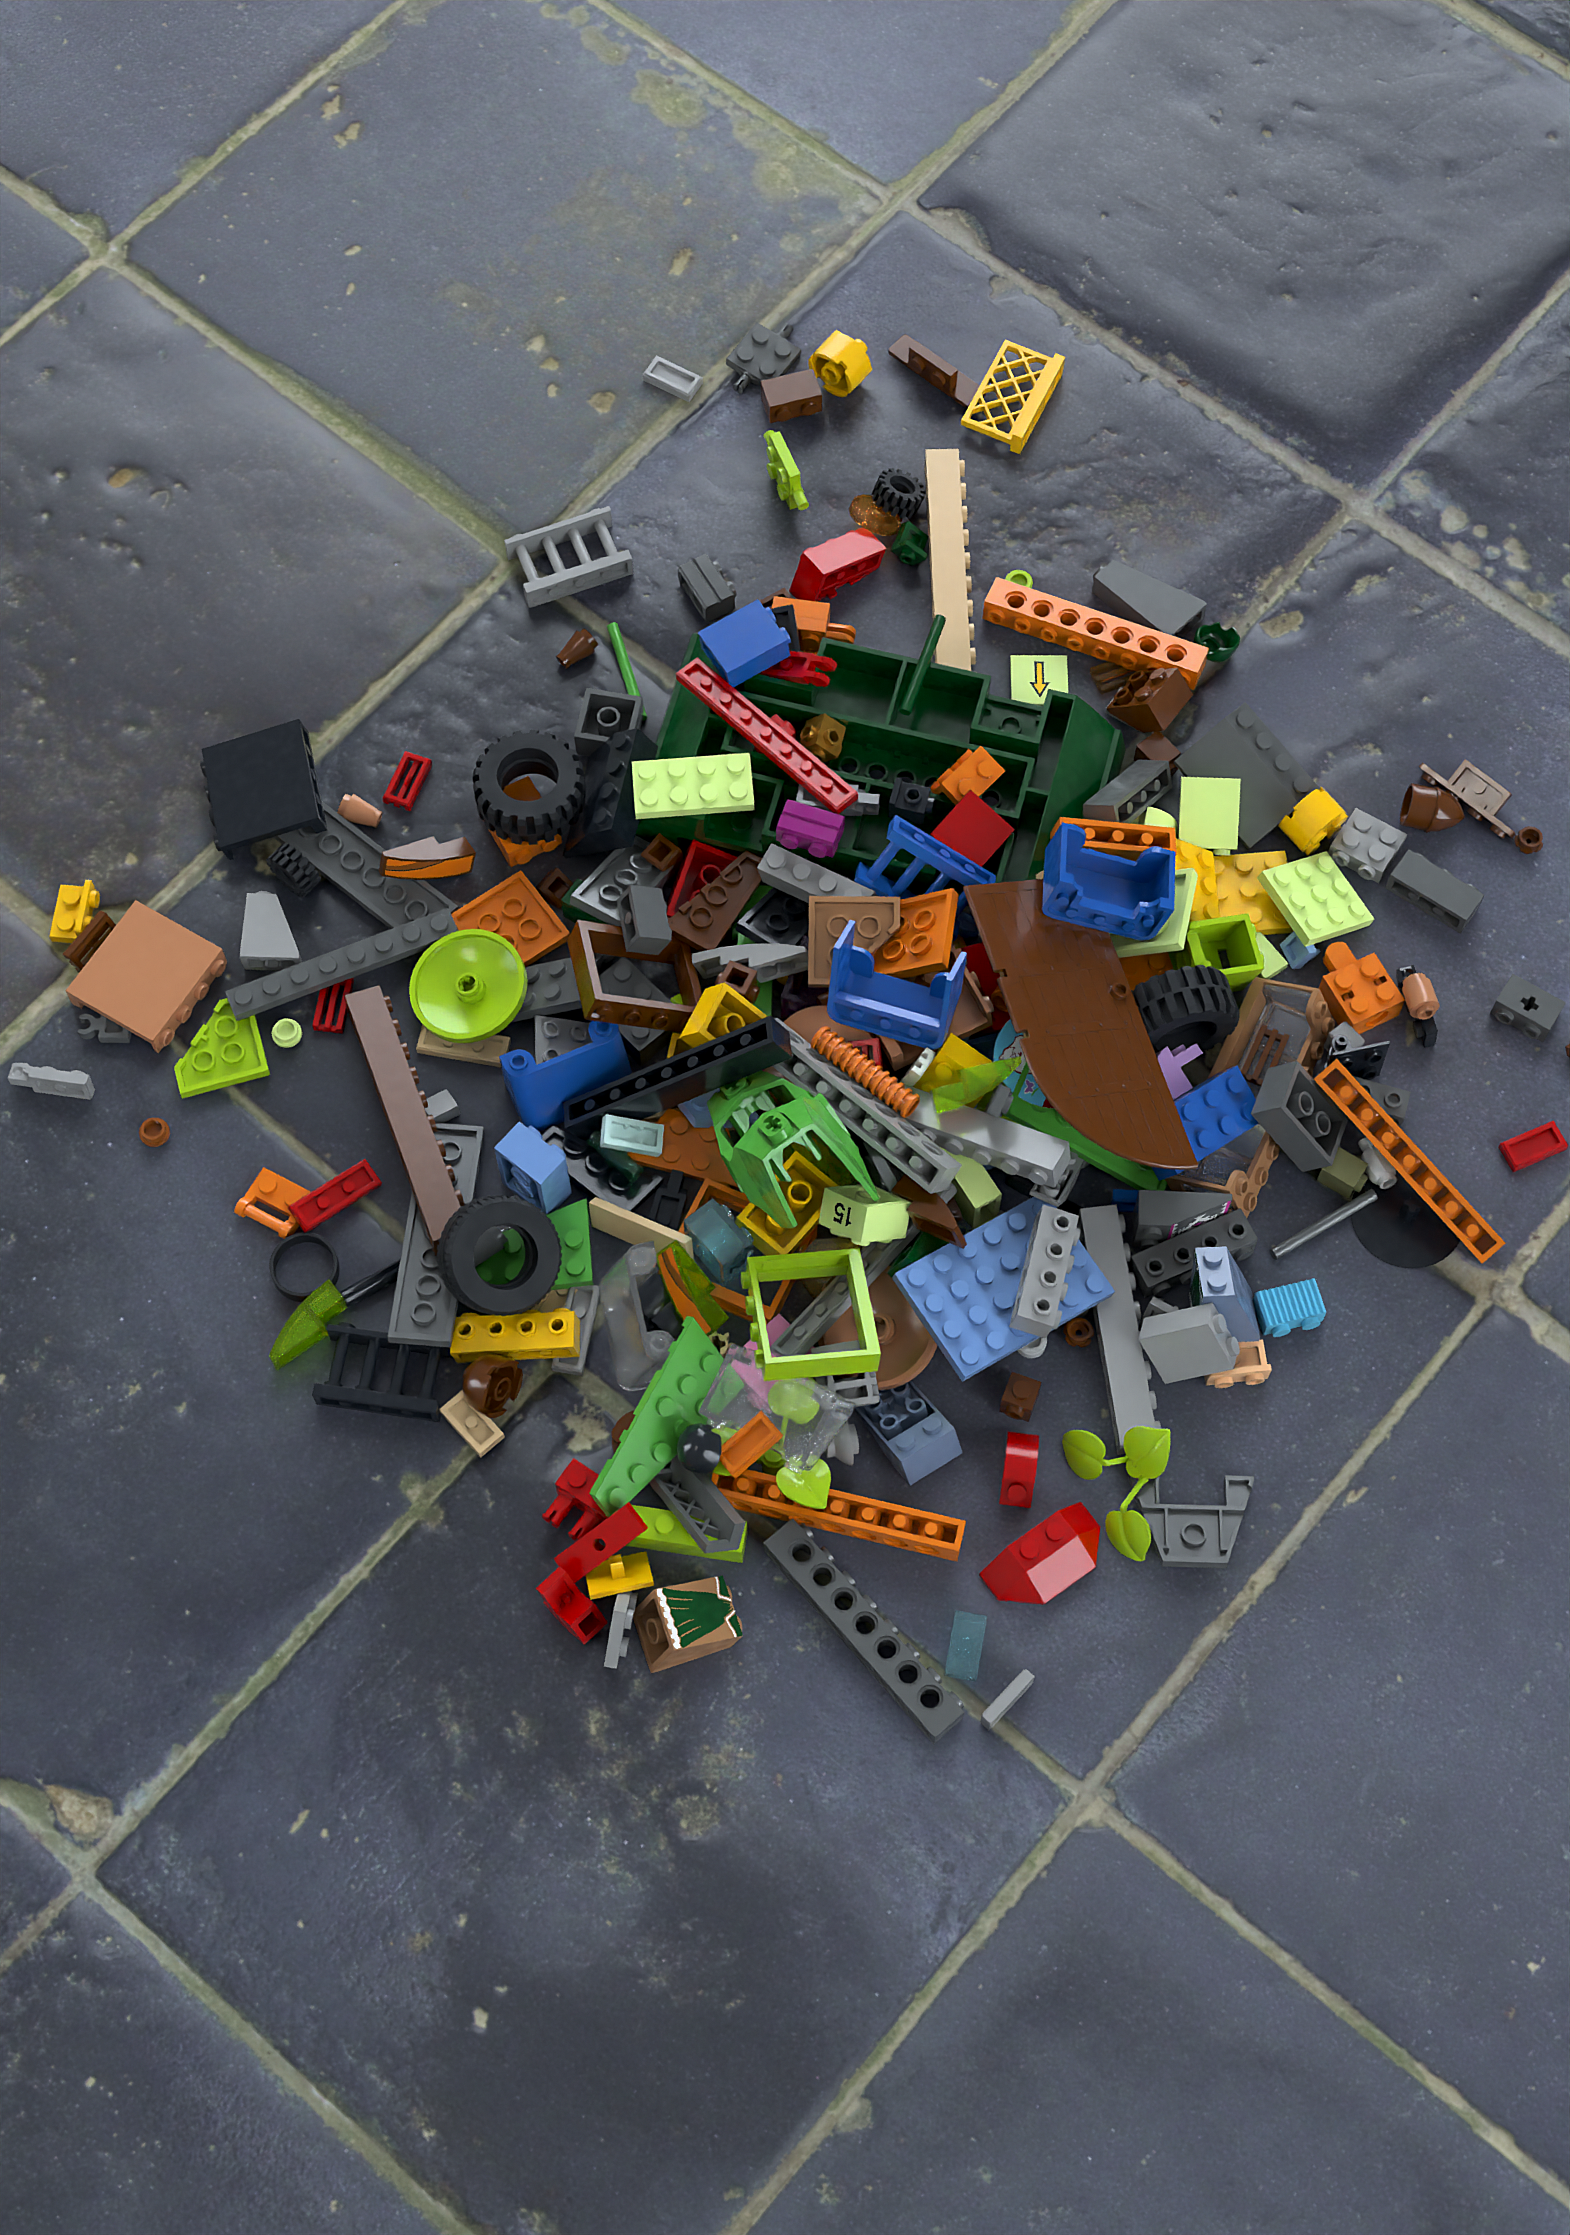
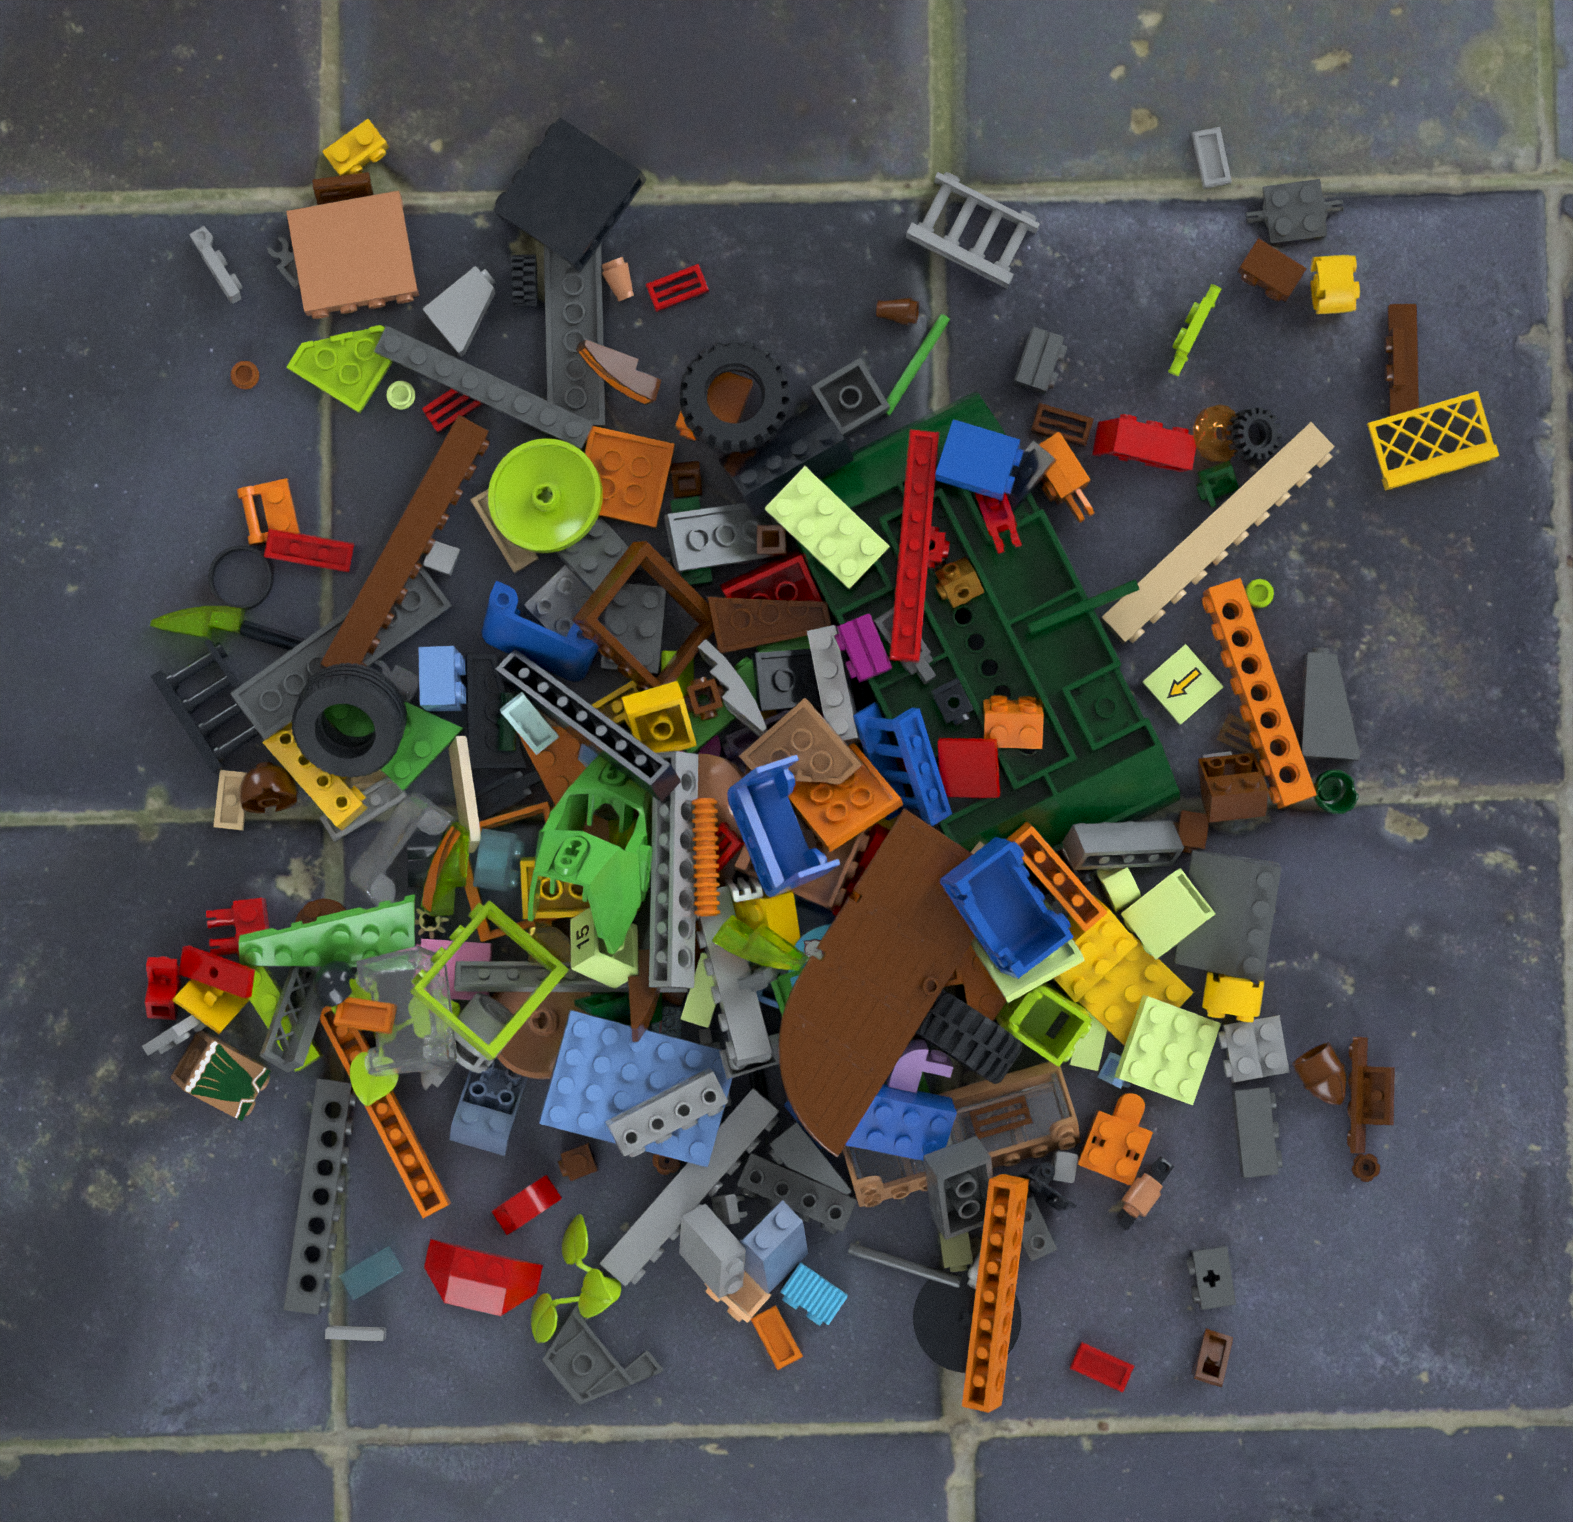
camera: 50 degrees right, 20 degrees up
dark grey brick [617,885,672,955] -> none
none -> orange tile [751,1305,803,1371]

